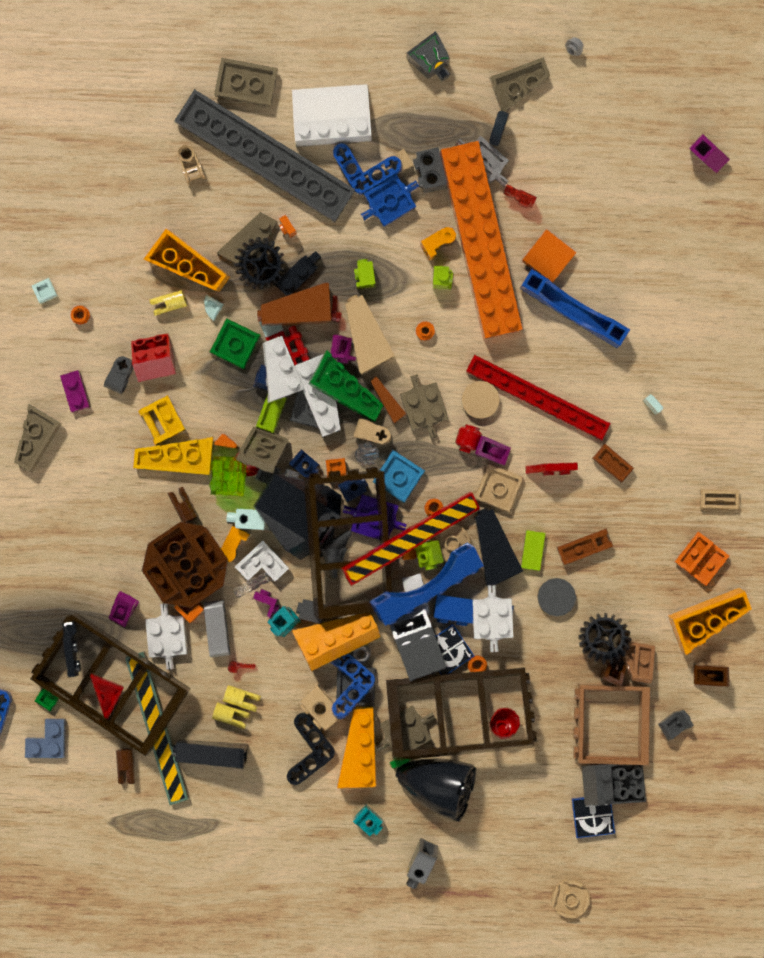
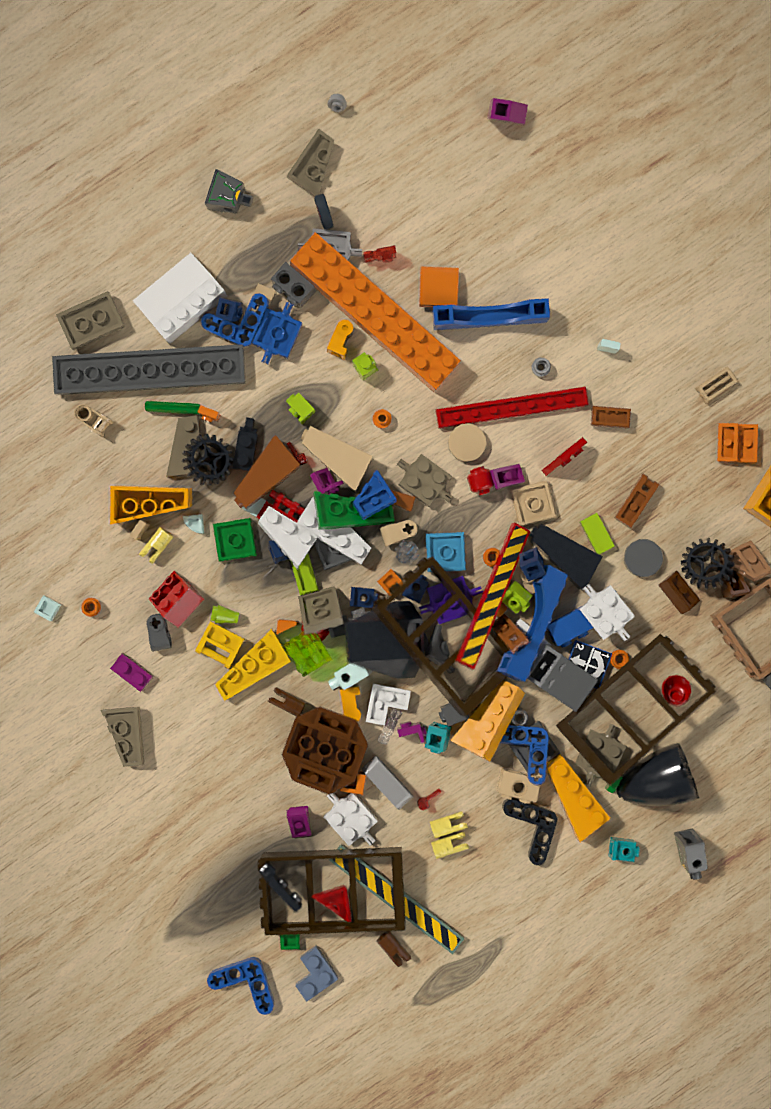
camera: 40 degrees left, 0 degrees up
black slope [172,740,248,769] -> none
none -> tan tile [130,520,150,541]
none -> green axle [145,401,201,415]
none -> lime cone [210,605,239,624]
none -> dark blue brick [215,297,243,322]
none -> blue wing [353,470,396,520]
none -> dark orange plate [492,614,529,654]
none -> dark blue brick [519,547,546,582]
none -> light grey plate [531,357,551,377]
none -> reddish brown slope [659,570,700,614]

